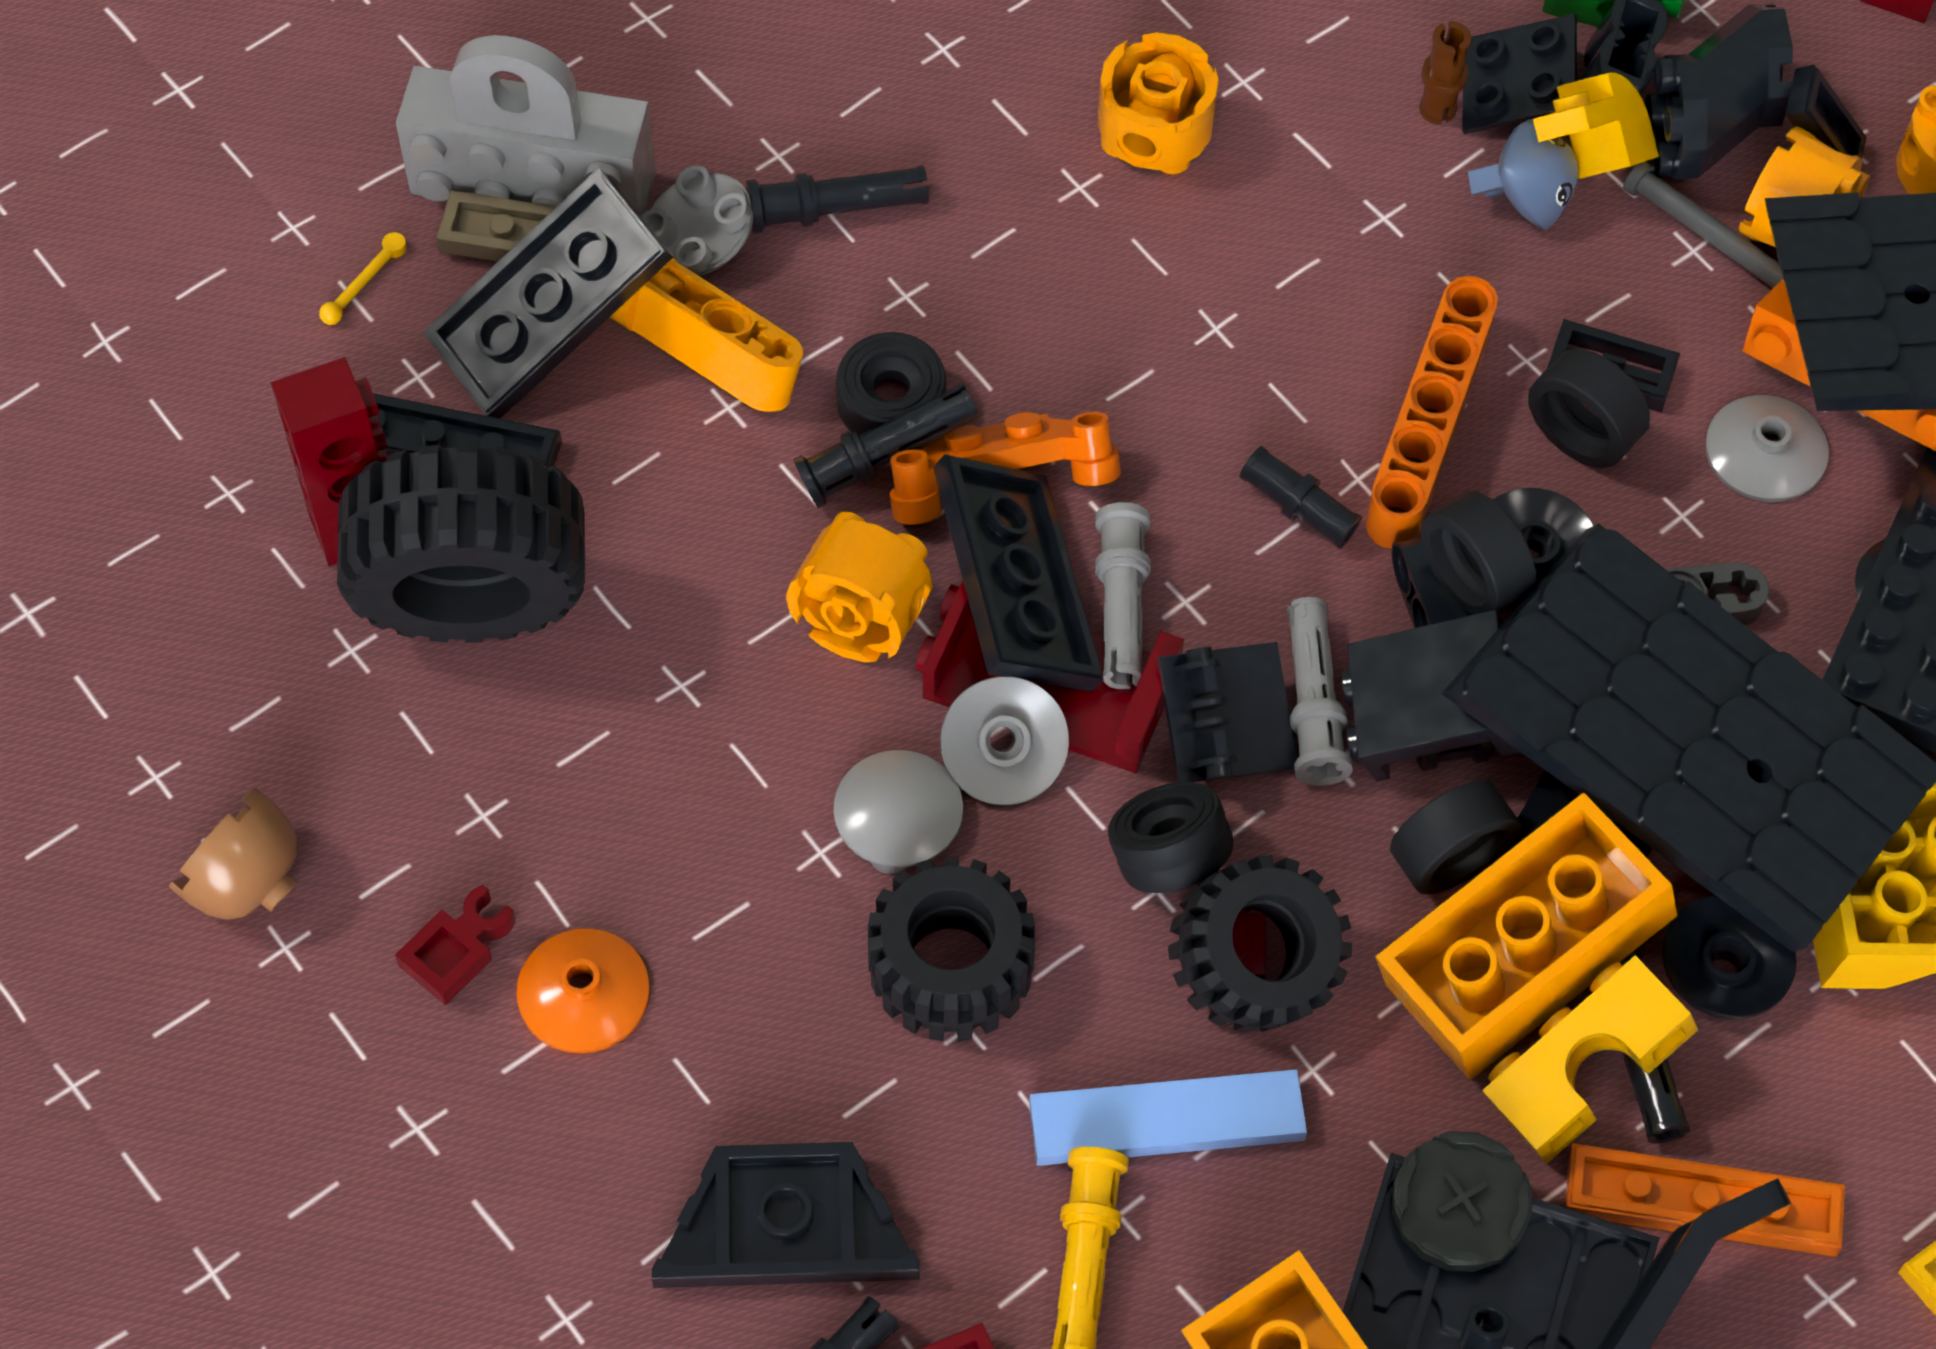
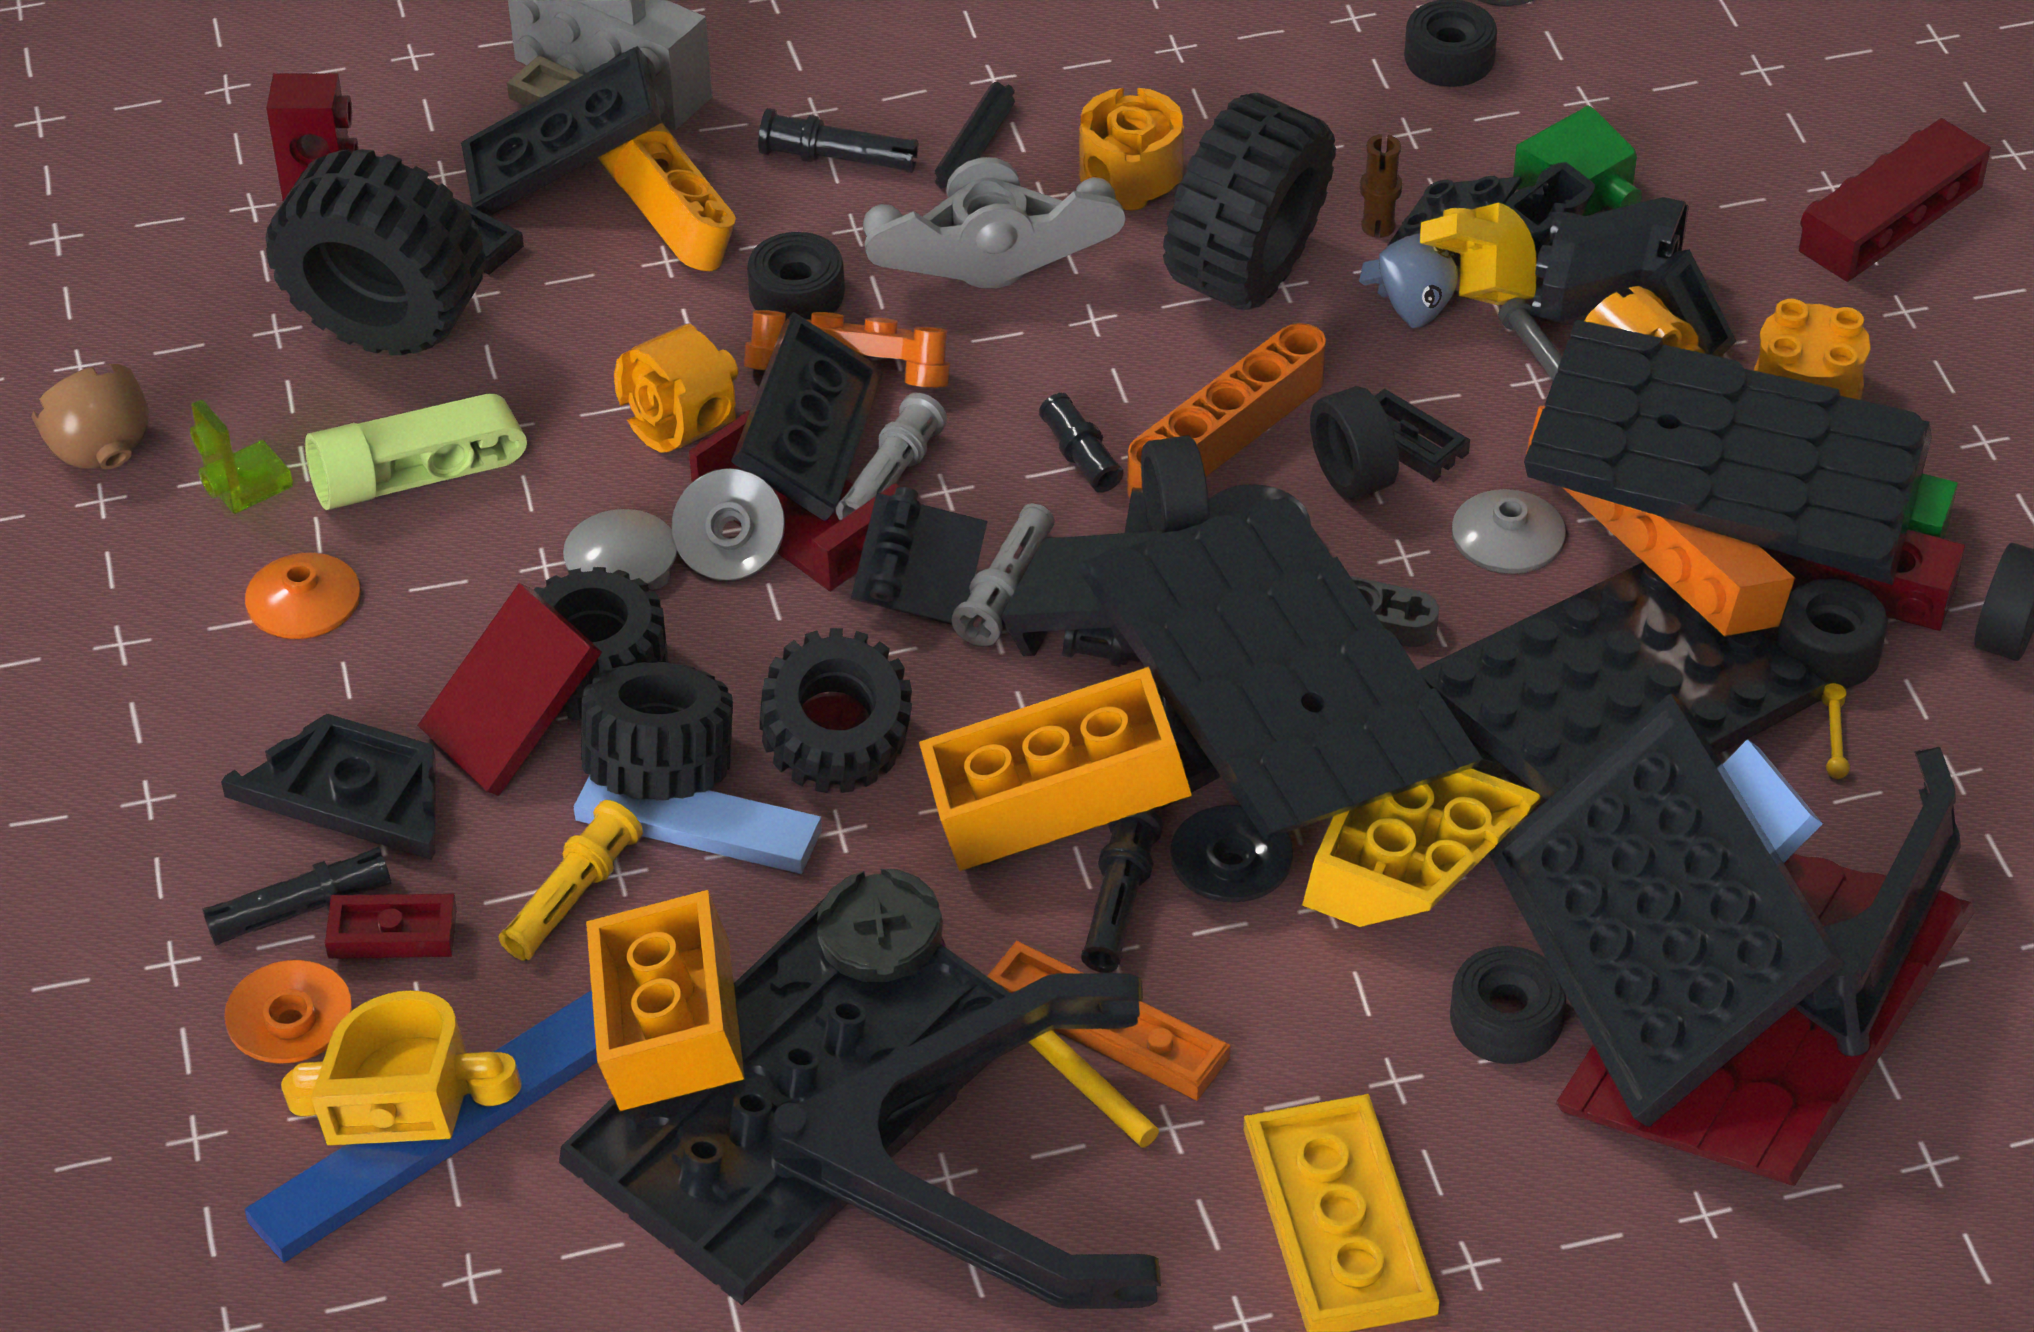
camera: 25 degrees right, 15 degrees down
yellow hinge [319,232,407,325] -> none
dark red plate [395,885,516,1006] -> none
light grey dish [641,166,754,276] -> none
black pin [793,382,981,509] -> none
black tyre [1108,782,1234,893] -> none
black tyre [1389,780,1522,894] -> none
yellow arch [1482,955,1698,1164] -> none
none -> clear neon green bracket [190,399,293,514]
none -> yellowish green beam [305,394,527,510]
none -> dark red tile [417,583,602,796]
none -> black tyre [581,662,733,801]
none -> light grey piece [863,157,1126,288]
none -> black axle [935,82,1015,189]
none -> yellow bar [1028,1030,1159,1148]
none -> black tyre [1163,92,1336,310]

